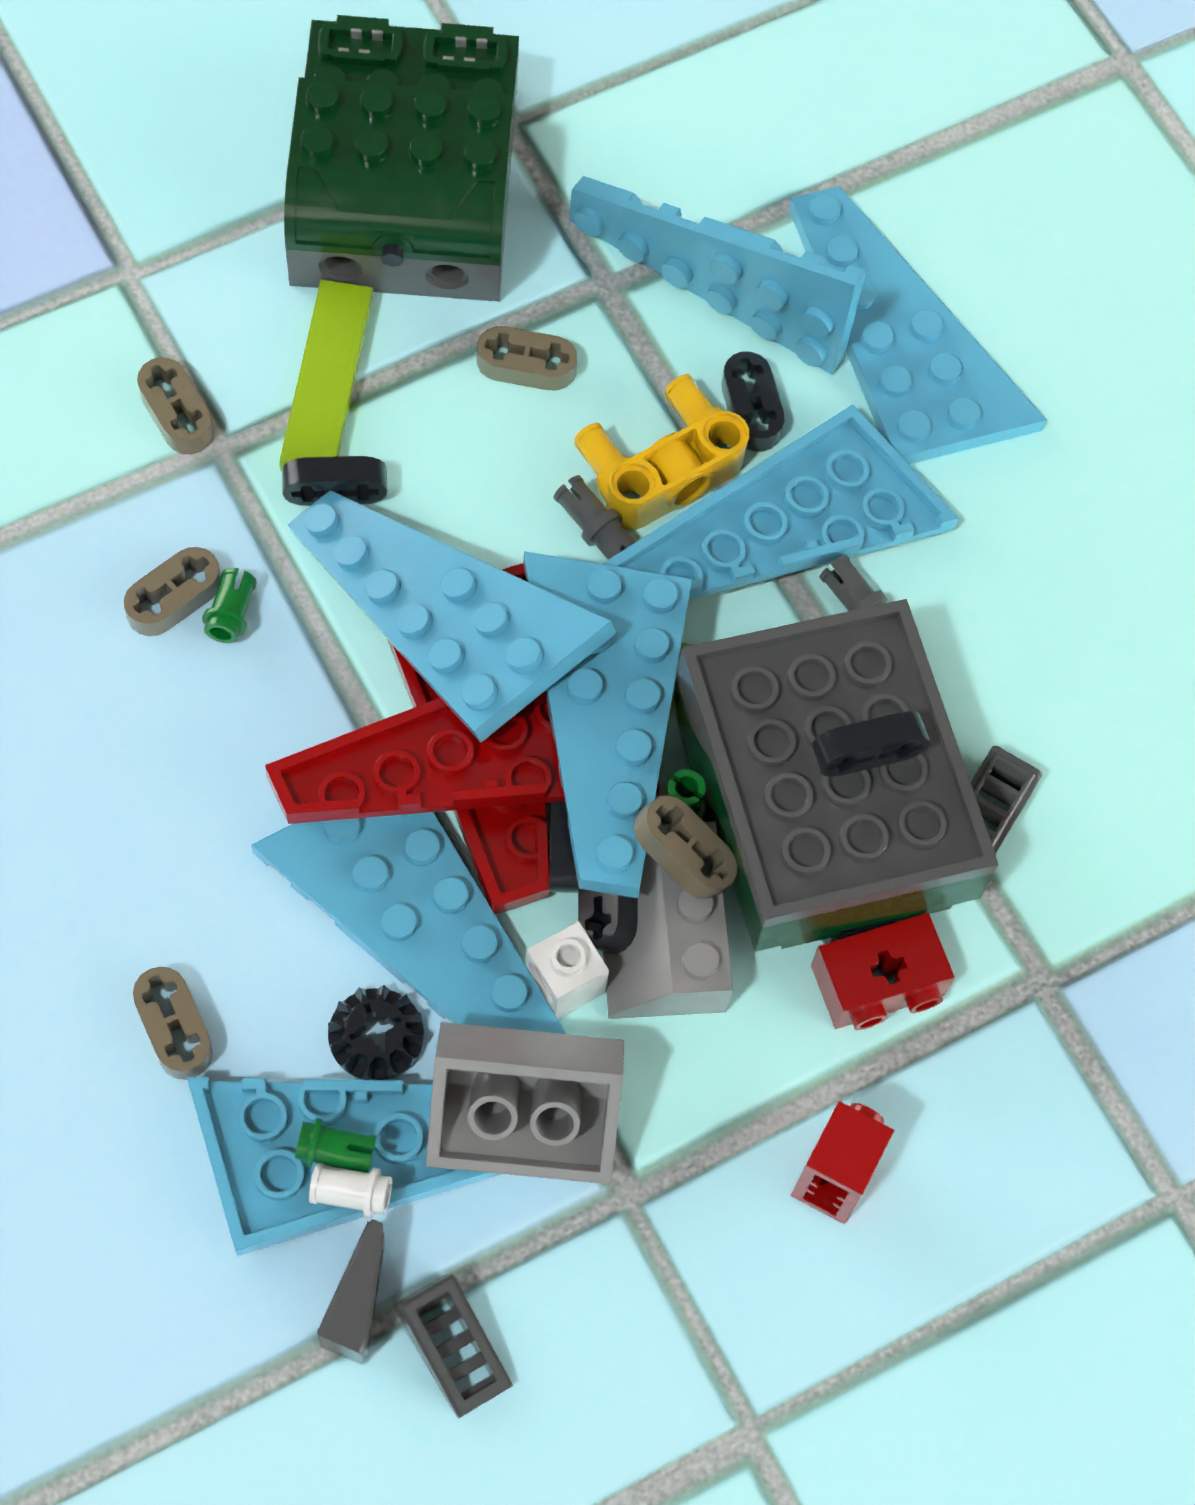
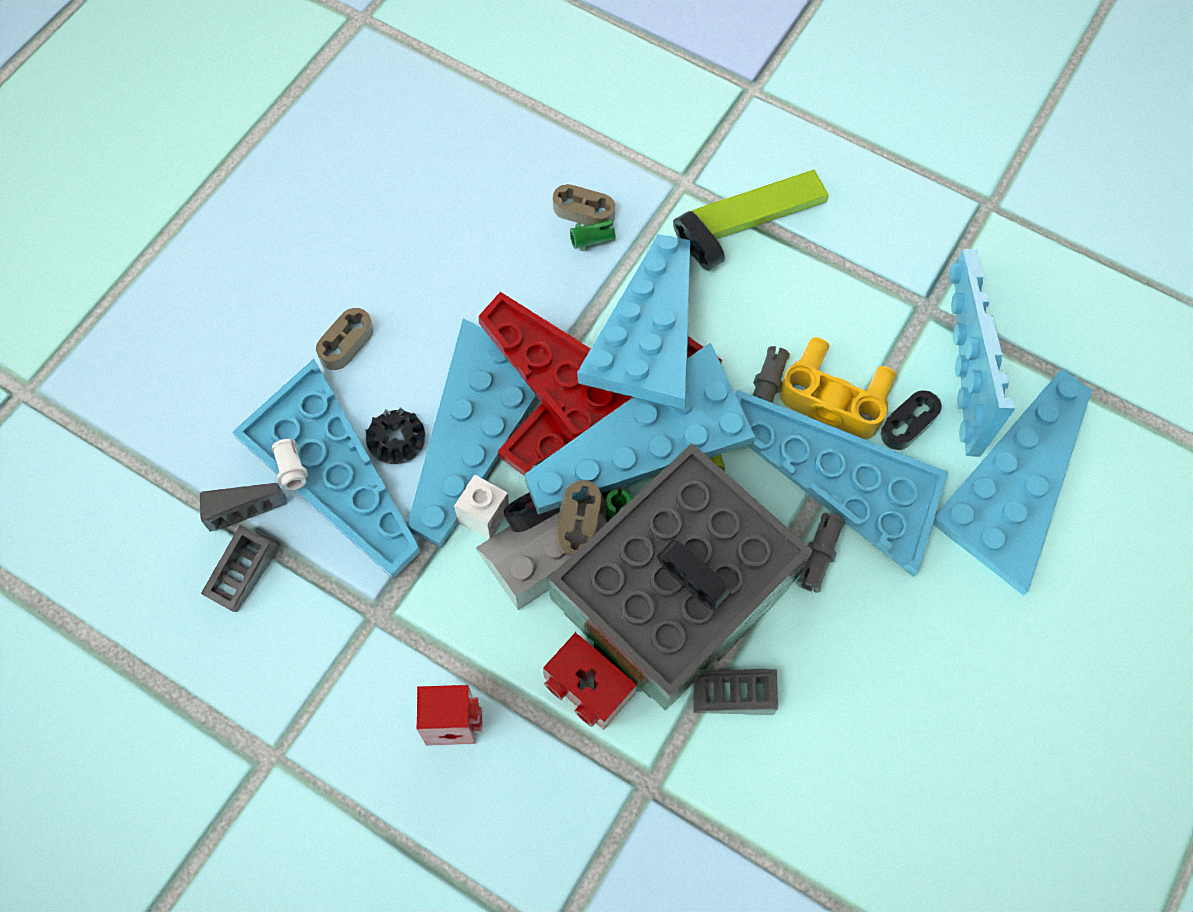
camera: 65 degrees right, 0 degrees up
dark tan beam [137,357,213,454] -> none
dark green piece [284,15,519,302] -> none
green pin [295,1118,376,1173] -> none
light grey slope [426,1022,624,1184] -> none
dark tan beam [477,326,577,391] -> none

